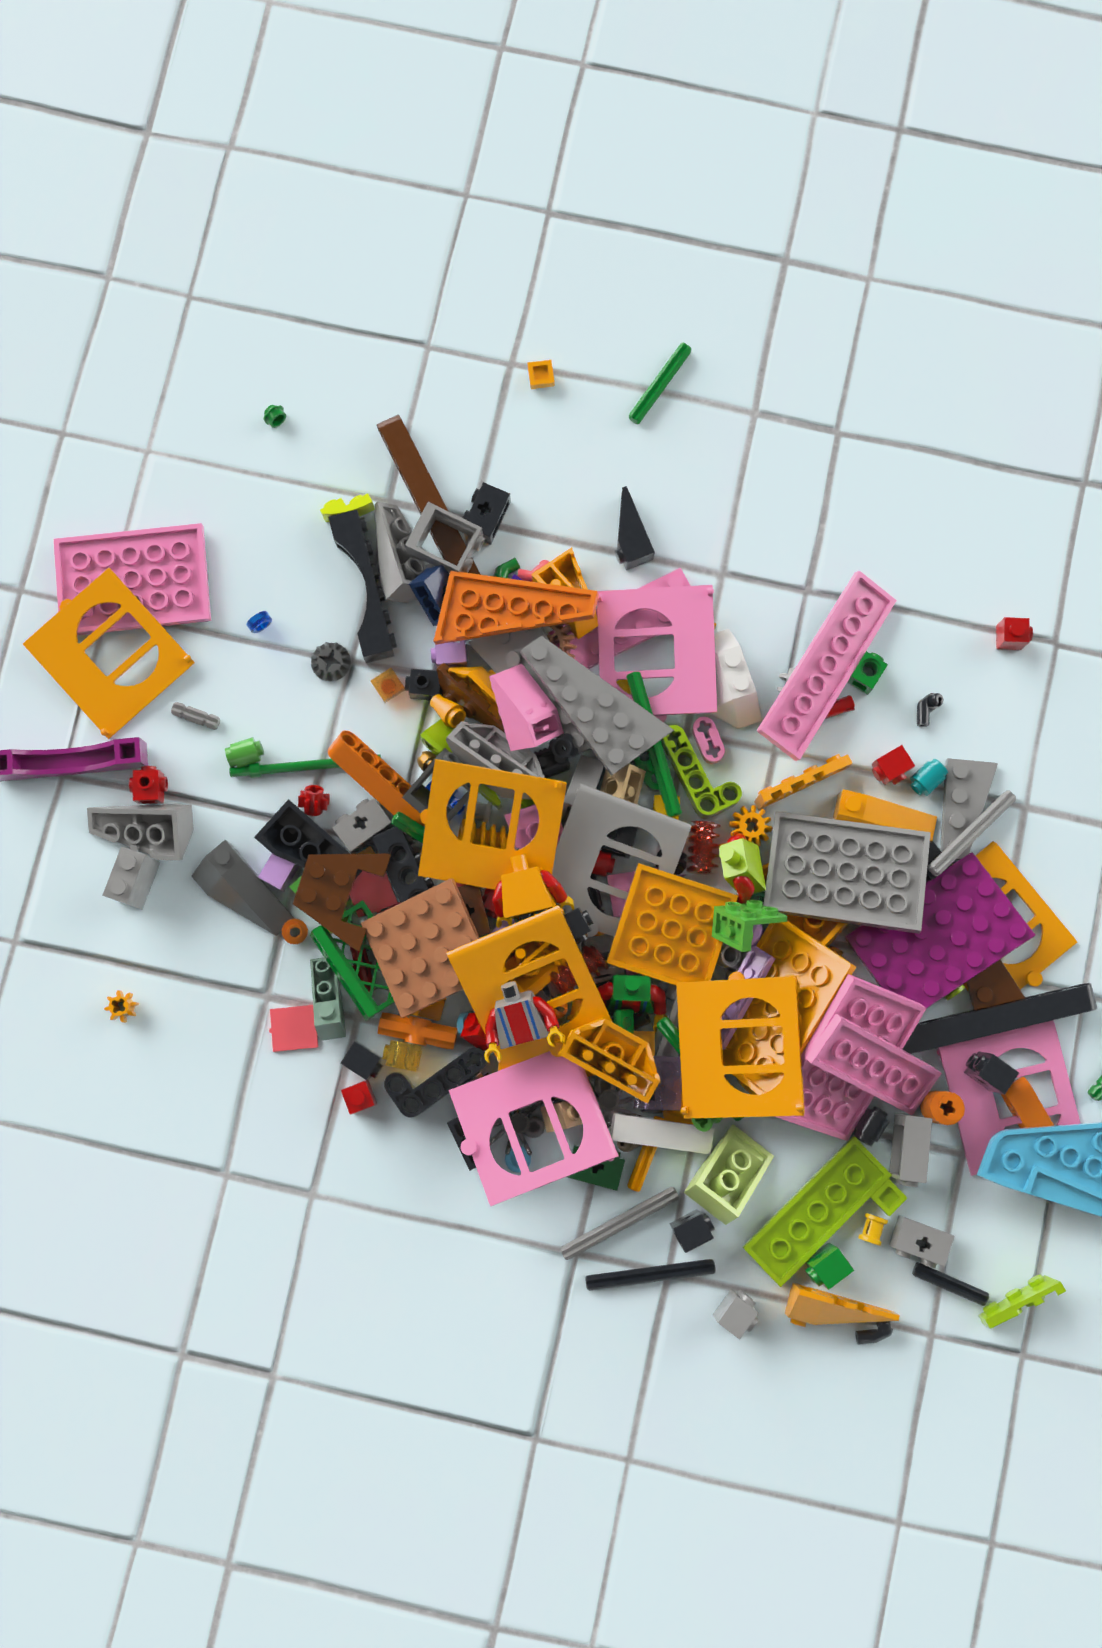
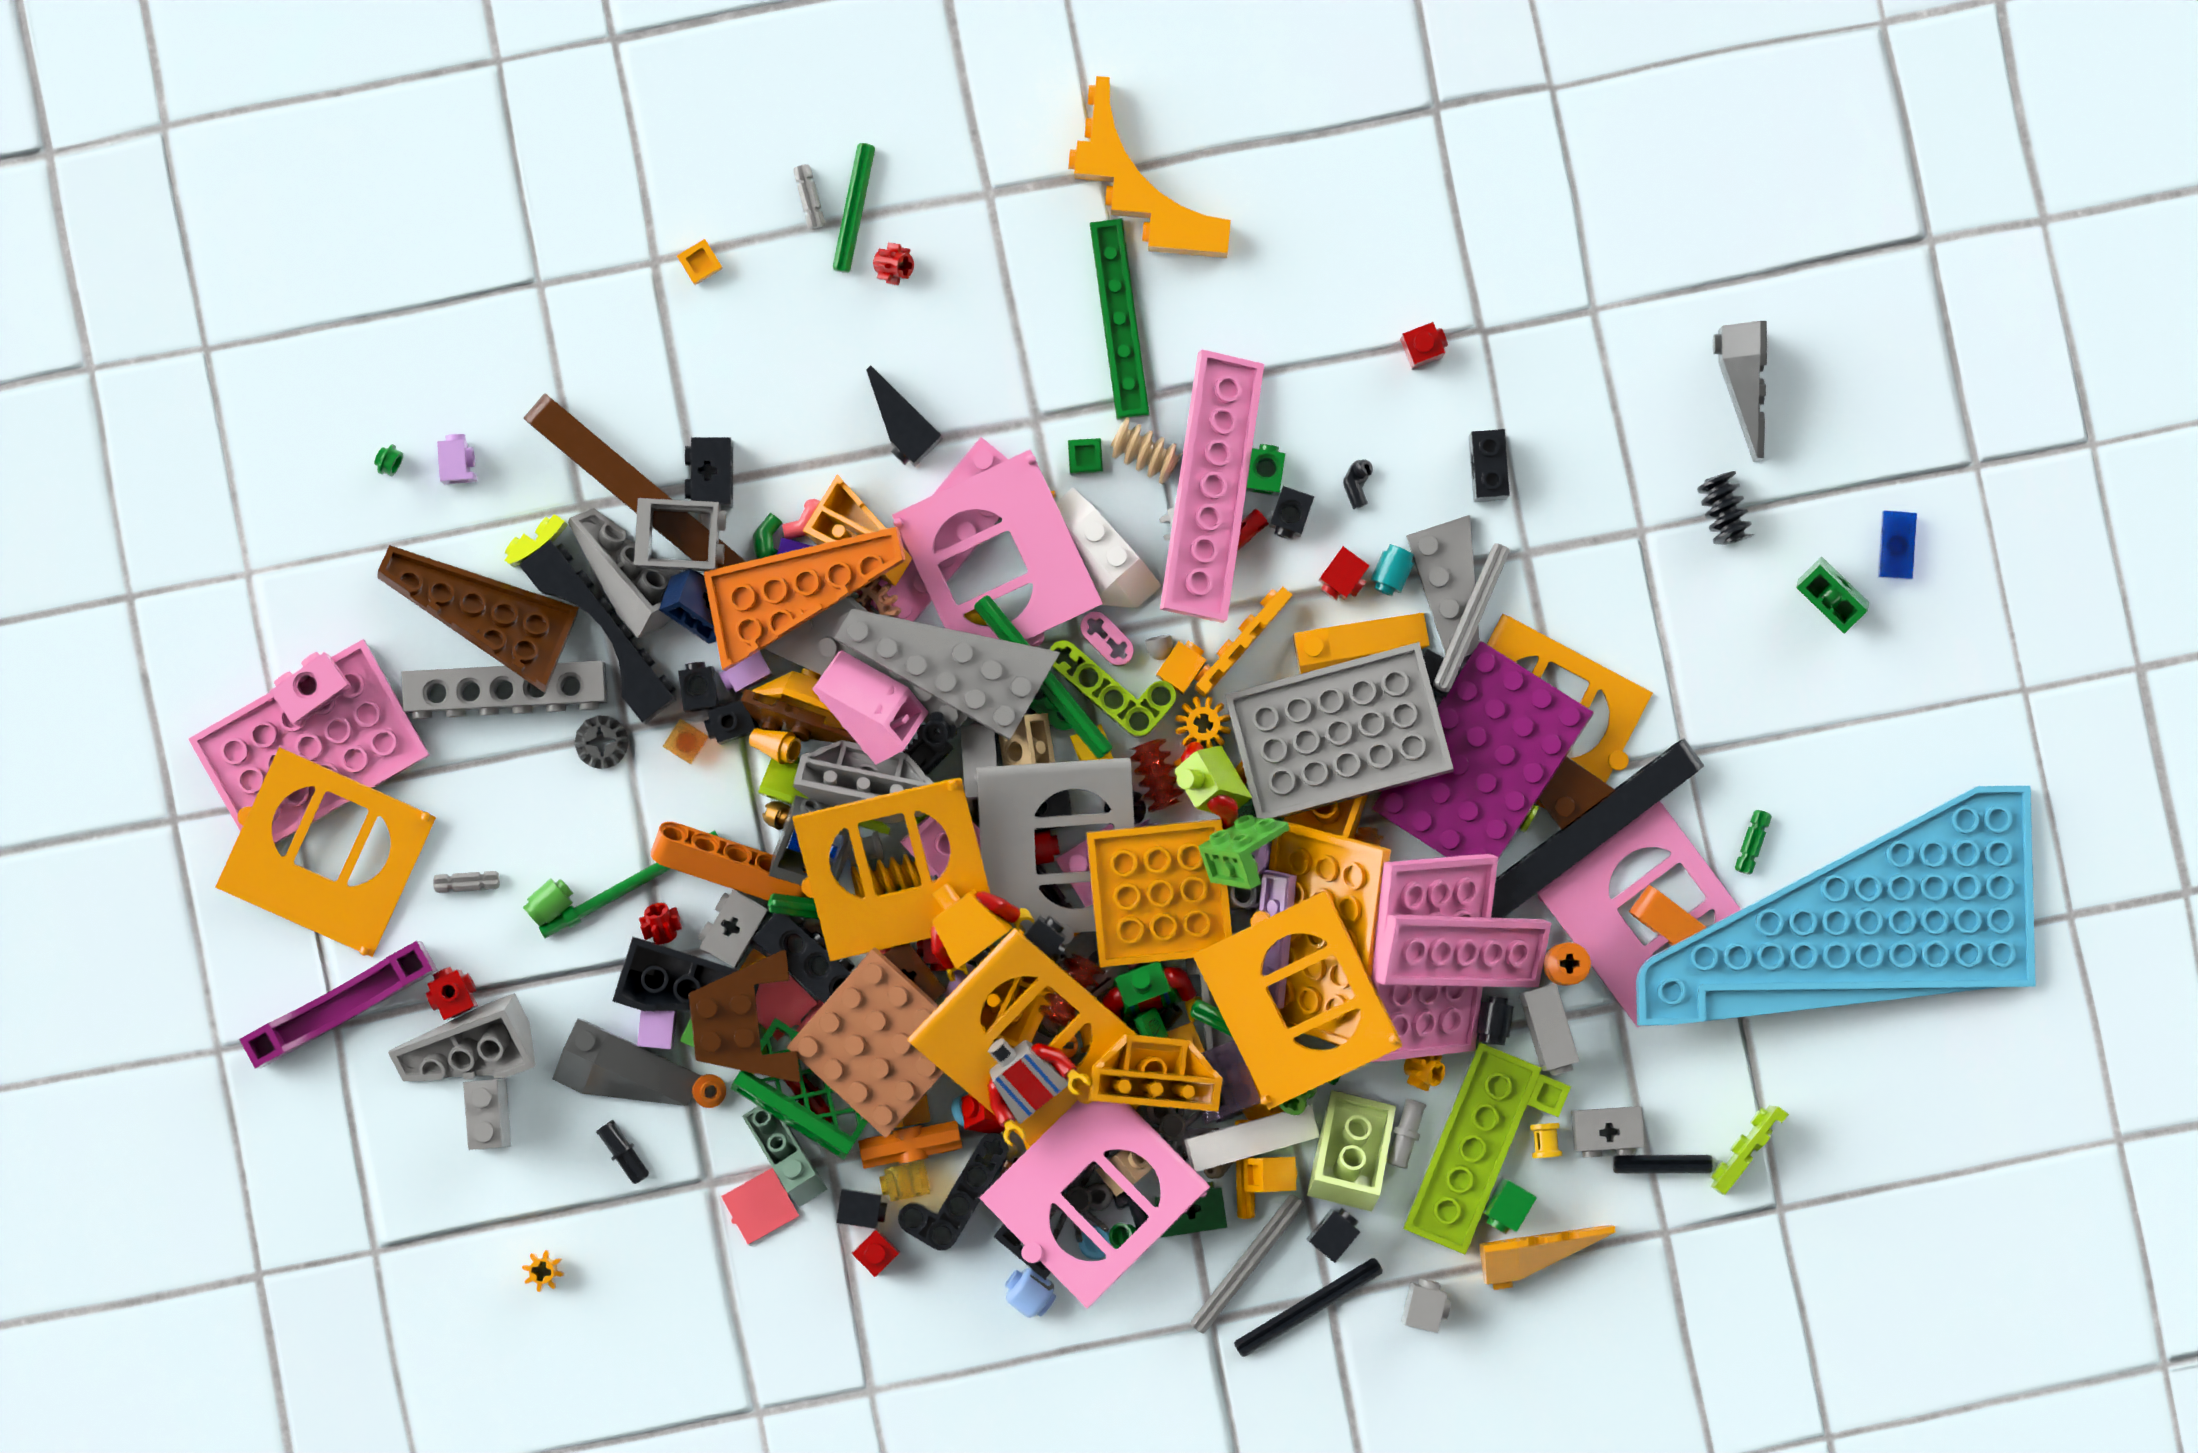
camera: 25 degrees left, 5 degrees up
clear blue tile [246,611,272,633] -> none
black arm [855,1321,893,1344] -> none
black brick [964,1051,1019,1095] -> none
none -> bright pink brick [270,652,352,726]
none -> reddish brown wing [377,545,579,693]
none -> light grey brick [401,661,607,719]
none -> lavender brick [437,434,477,485]
none -> black axle [596,1120,649,1184]
none -> black brick [678,662,719,713]
none -> light grey axle [793,164,825,229]
none -> red gear [873,242,914,286]
none -> light blue head [1005,1267,1056,1318]
none -> light orange arch [1068,76,1231,258]
none -> green tile [1068,438,1103,474]
none -> green tile [1089,218,1150,420]
none -> green hinge [1109,1223,1137,1249]
none -> tan piece [1110,417,1183,485]
none -> black arm [1113,1191,1149,1230]
none -> light grey hinge [1145,635,1173,660]
none -> light orange brick [1156,640,1206,695]
none -> light orange brick [1243,1157,1298,1192]
none -> black brick [1269,486,1315,540]
none -> light grey pin [1386,1098,1427,1169]
none -> light orange gear [1404,1055,1445,1091]
none -> black brick [1468,429,1510,502]

